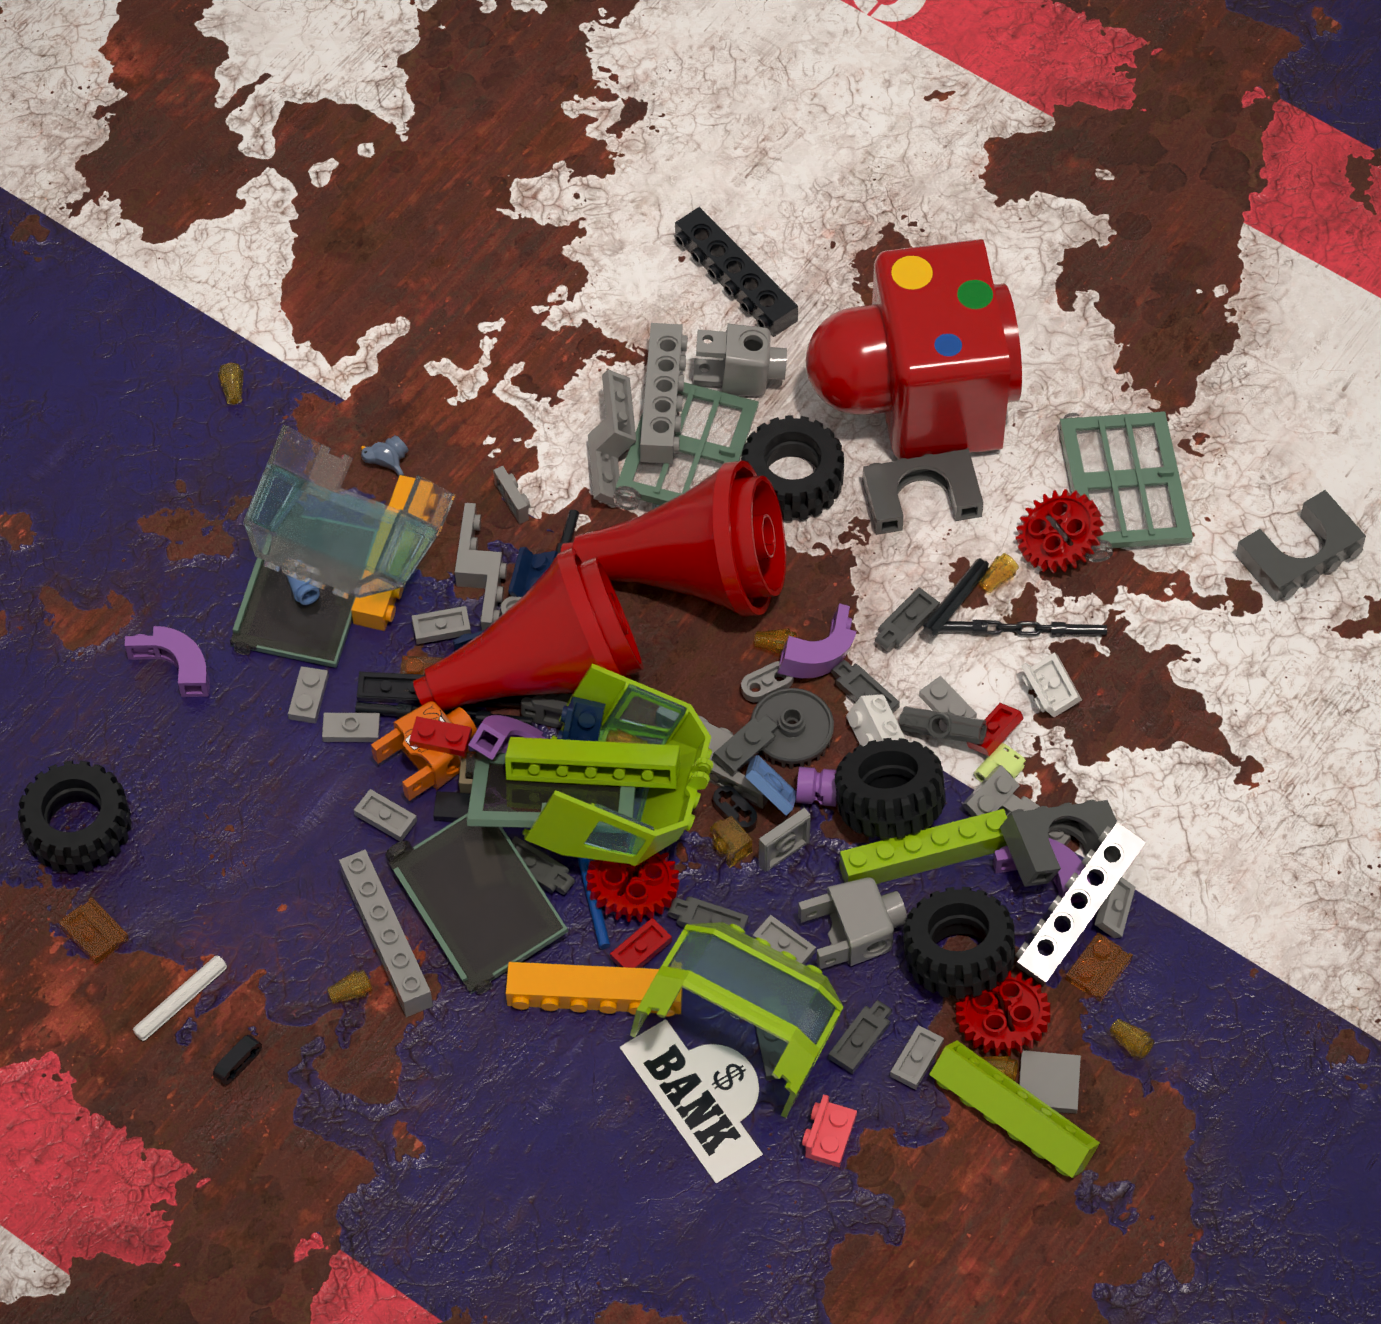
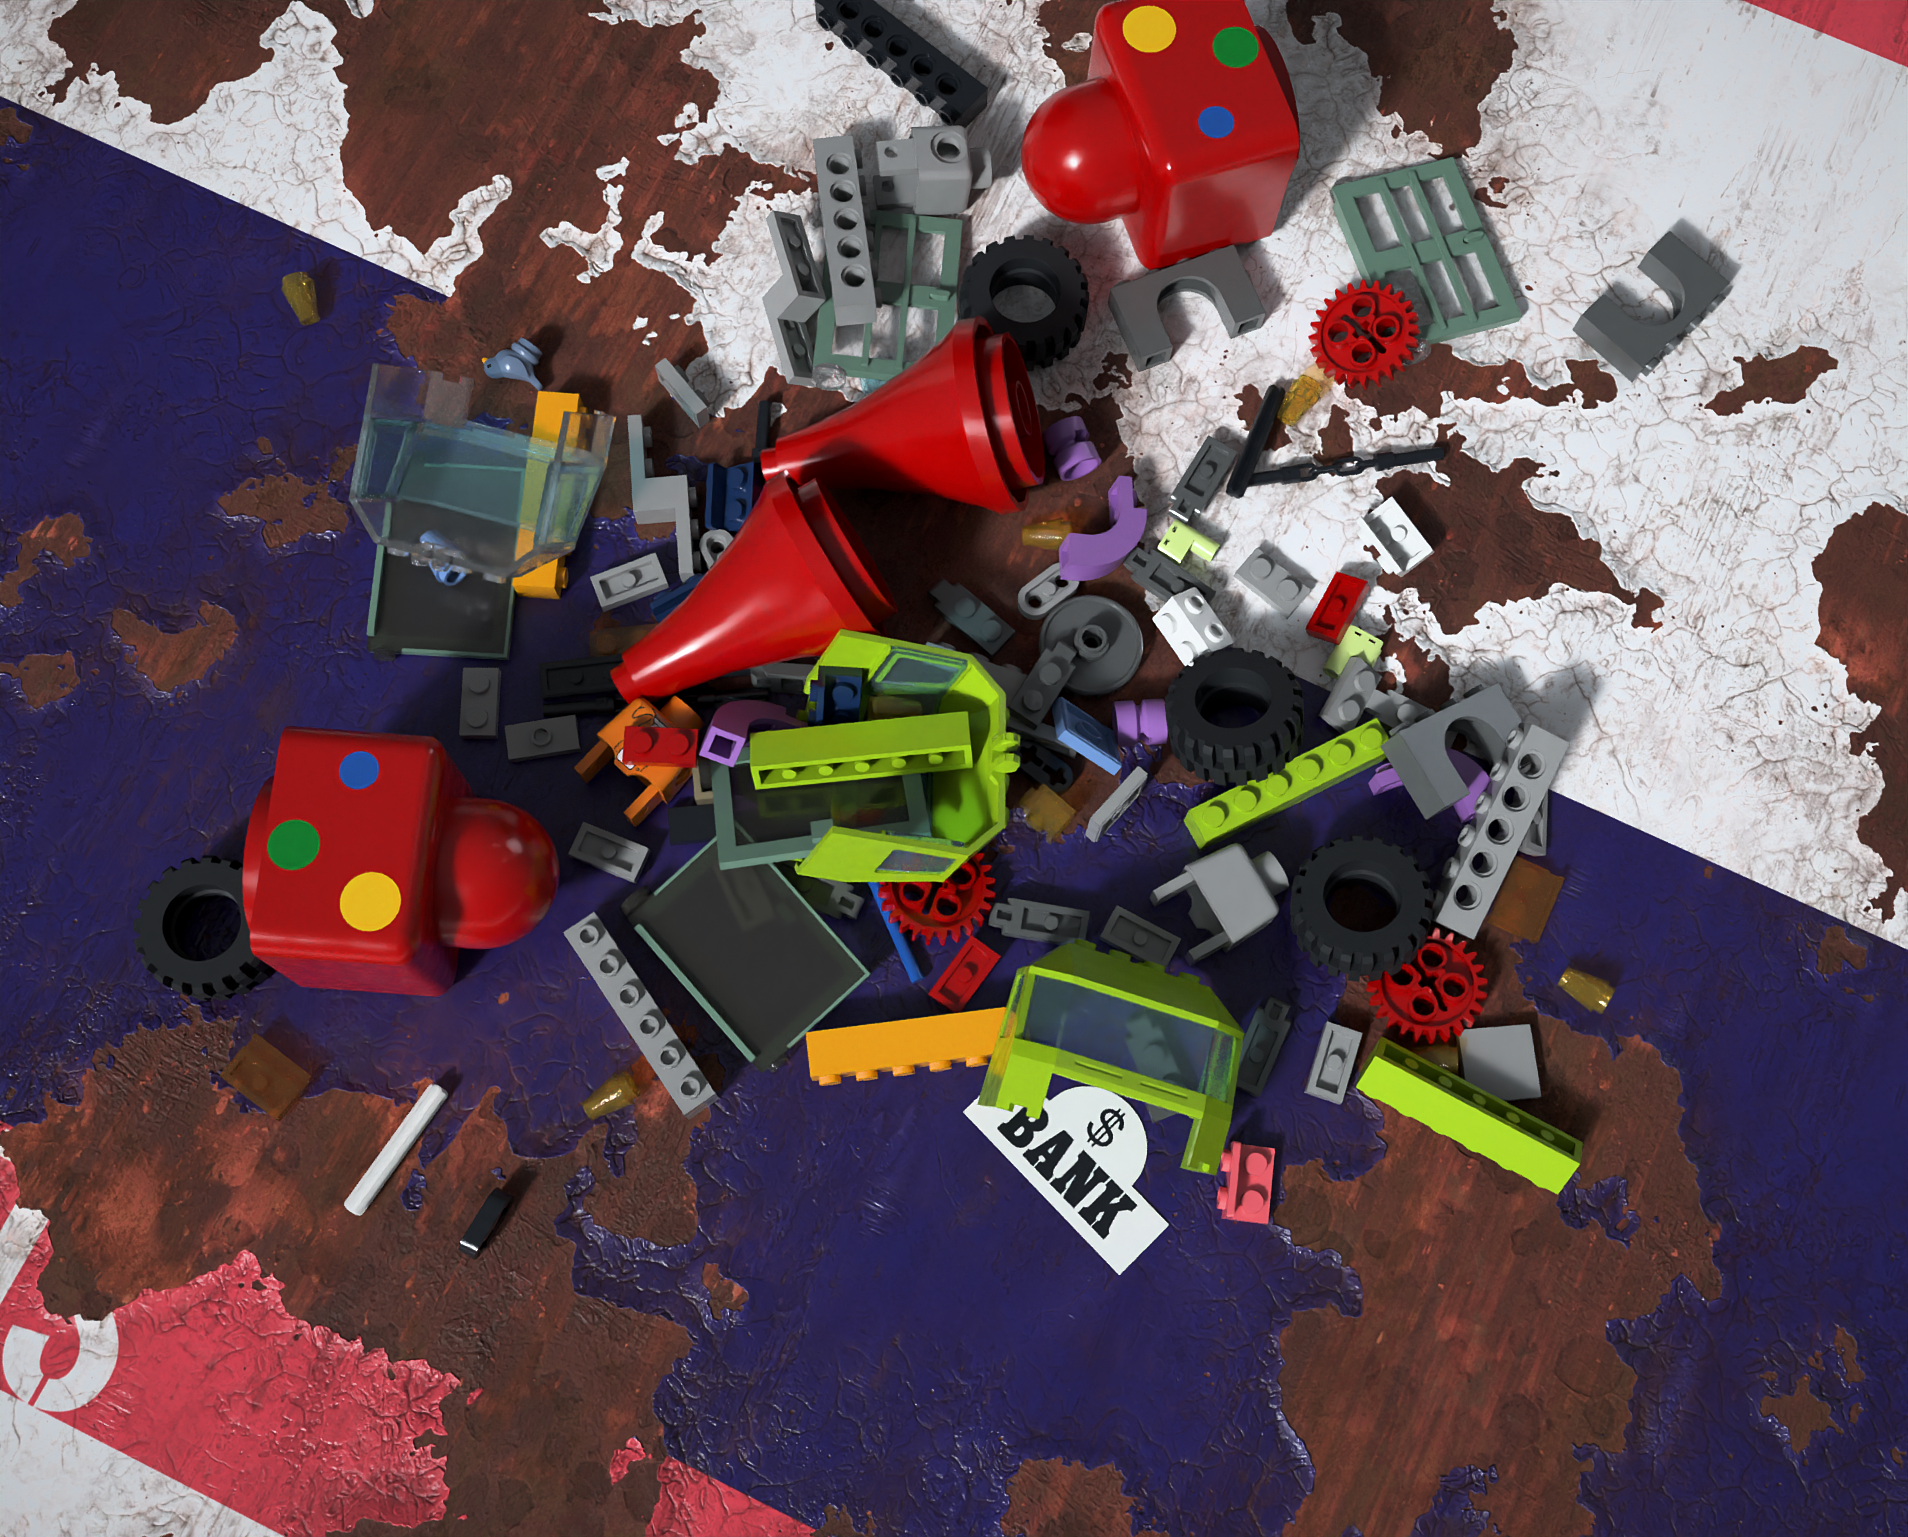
camera: 15 degrees left, 15 degrees up
medium lavender arch [125,626,210,697] -> none
dark grey piece [899,706,987,744] -> none
none -> red piece [242,726,560,997]
none -> dark grey hinge [927,578,1015,660]
none -> medium lavender wheel [1042,416,1101,481]
none -> yellowish green piece [1157,519,1221,566]

